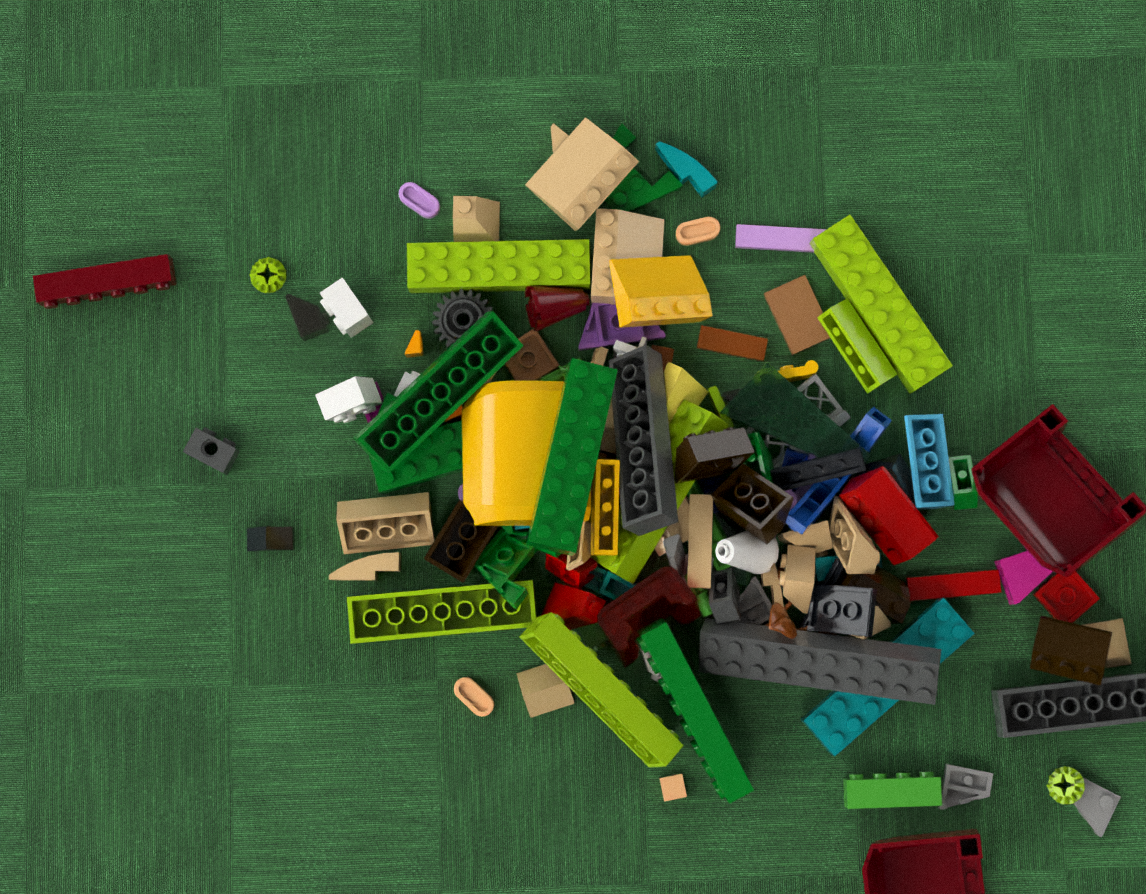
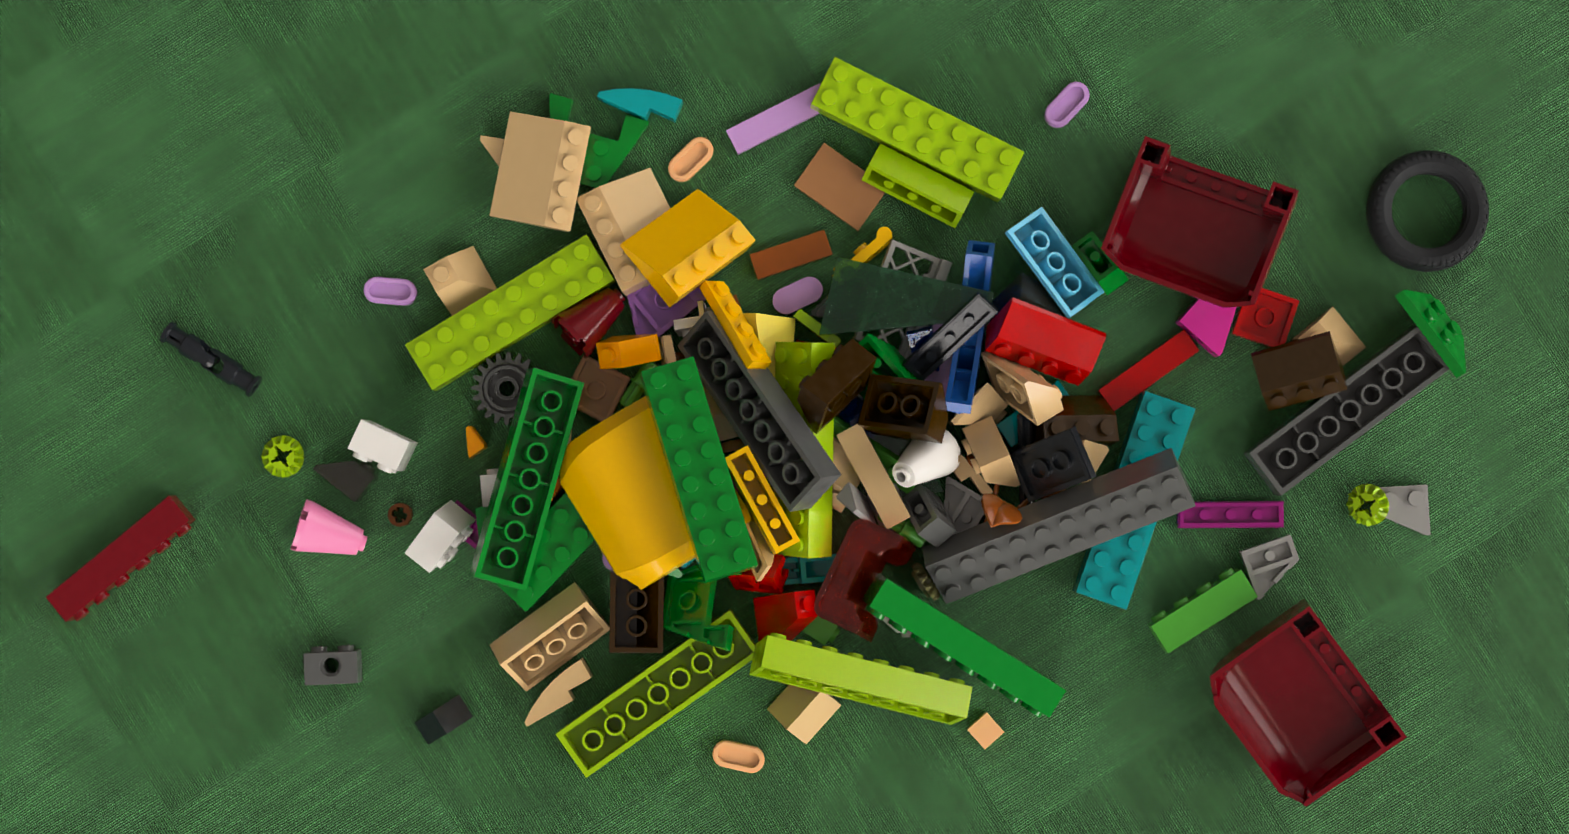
camera: 30 degrees left, 5 degrees up
none -> black piece [160,321,262,397]
none -> bright pink cone [290,499,368,555]
none -> reddish brown bush [388,503,413,527]
none -> light orange slope [596,334,661,369]
none -> yellow plate [699,280,772,369]
none -> lavender tile [773,277,823,315]
none -> olive gear [911,563,940,601]
none -> lavender tile [1044,82,1089,128]
none -> magenta tile [1177,501,1284,528]

